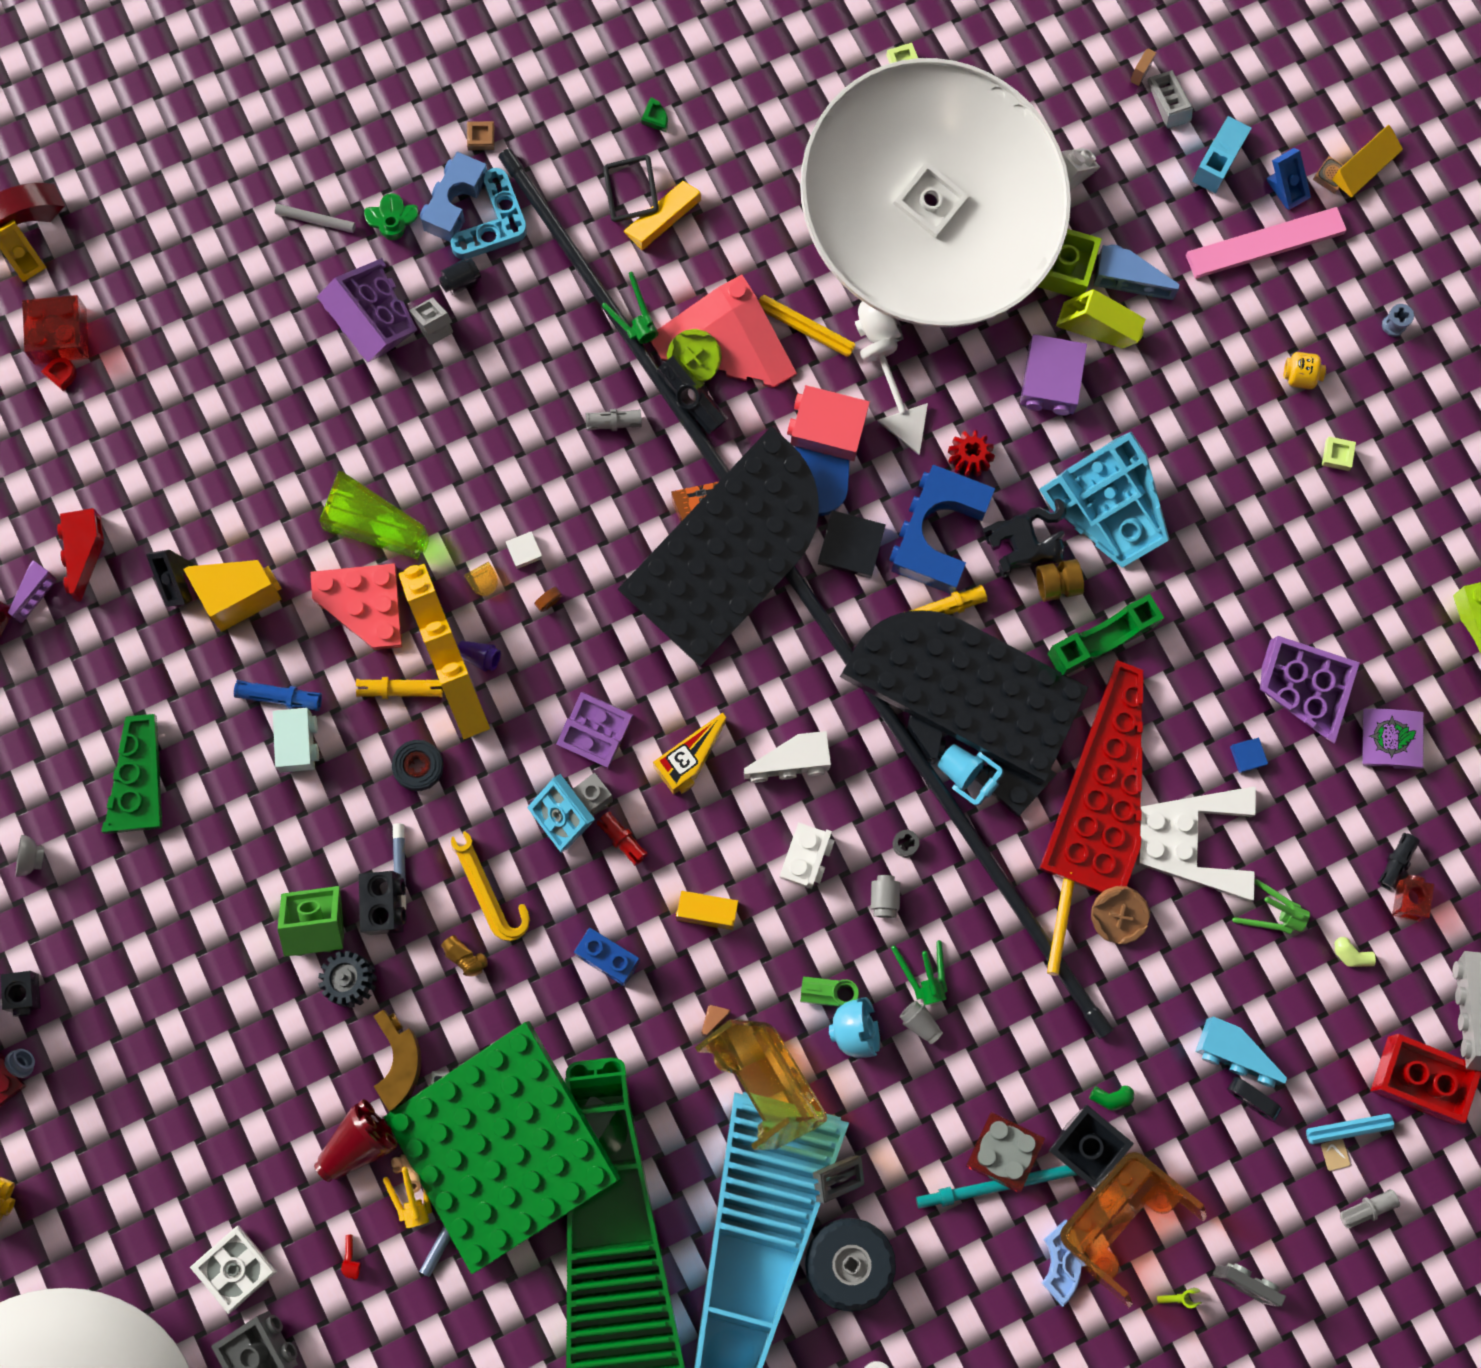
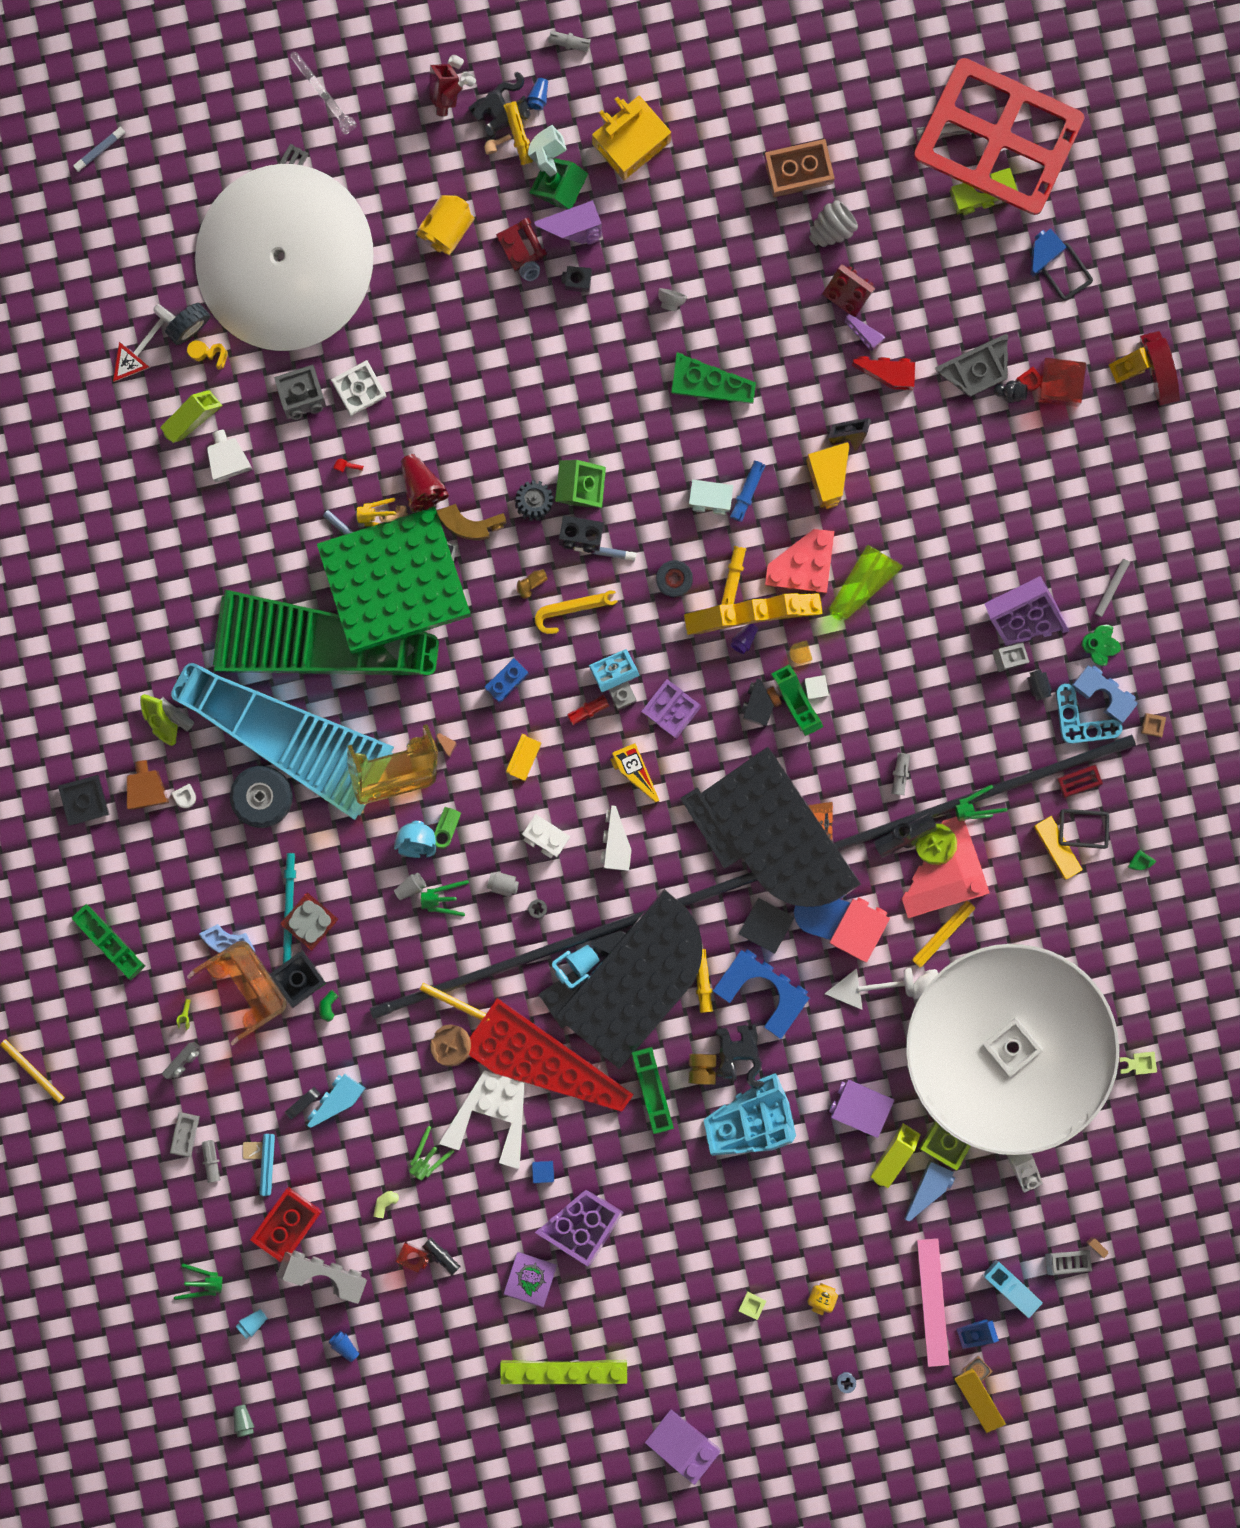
camera: 105 degrees right, 10 degrees up
dark grey tile [813,1155,865,1203] -> none
red gear [948,430,995,477] -> none
none -> light grey plate [170,1112,200,1157]
none -> black plate [680,787,742,869]
none -> black slope [741,678,774,727]
none -> green arch [771,664,824,736]
none -> dark grey wing [935,333,1008,397]
none -> black piece [994,380,1028,403]
none -> dark red tile [1056,765,1103,798]

